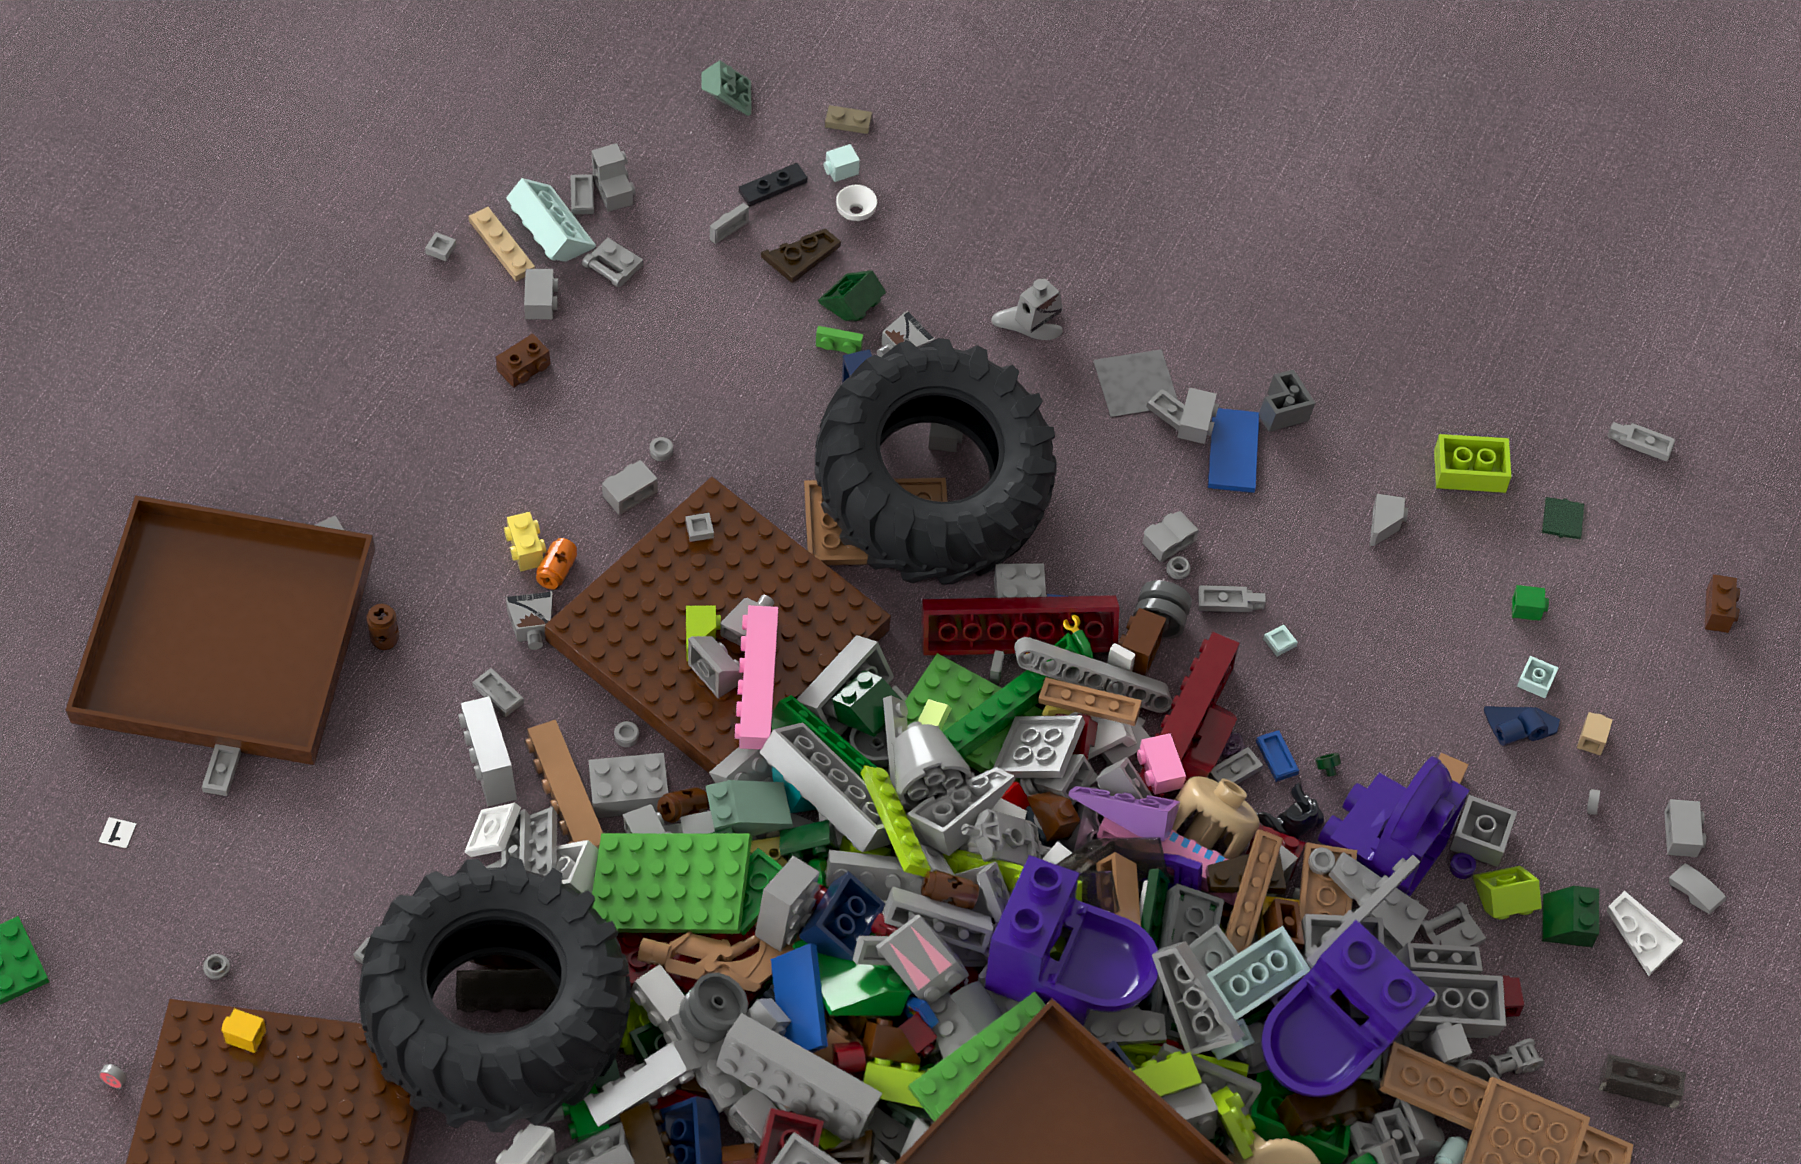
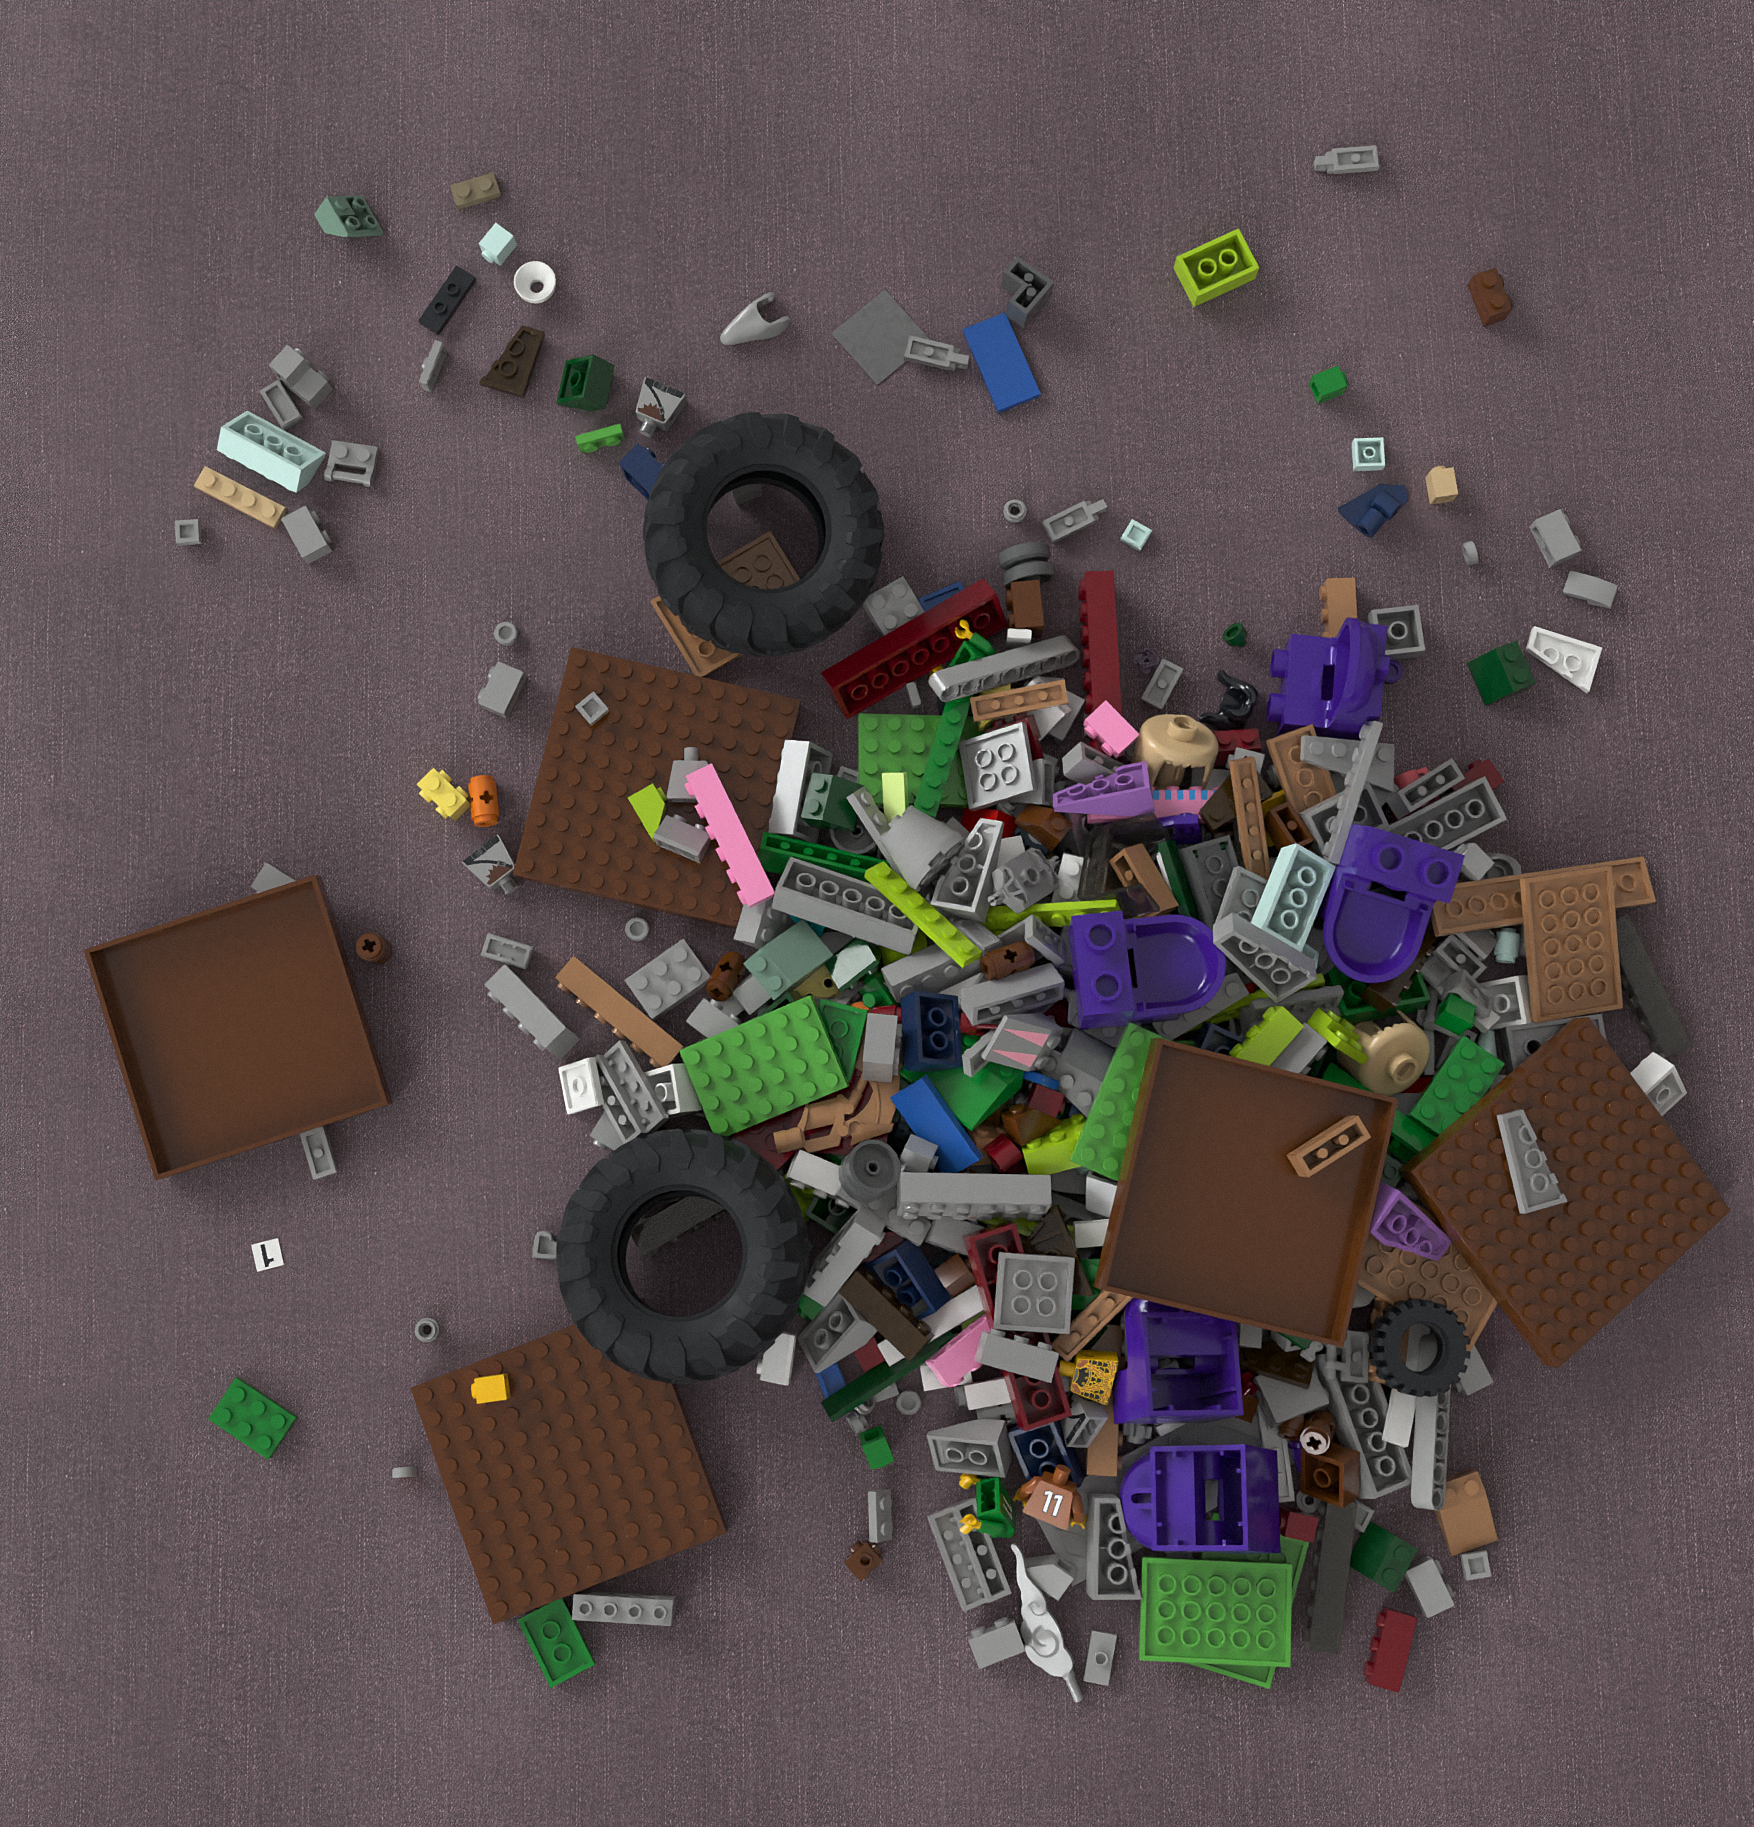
camera: 20 degrees left, 25 degrees up
reddish brown brick [496,333,551,388] -> none
light grey torso [1015,279,1063,333] -> none
light grey brick [1142,511,1199,562] -> none
light grey brick [1177,387,1219,444] -> none
dark red brick [1181,704,1237,784] -> none
blue tile [1256,730,1299,782] -> none
light grey tile [1308,847,1335,875] -> none
light grey slope [1370,494,1408,546] -> none
light grey plate [1419,902,1486,947] -> none
lime slope [1473,866,1542,920] -> none
light grey connector [1488,1038,1545,1077] -> none
clear green piece [1542,497,1584,540] -> none
clear smoke brick [1598,1054,1686,1109] -> none

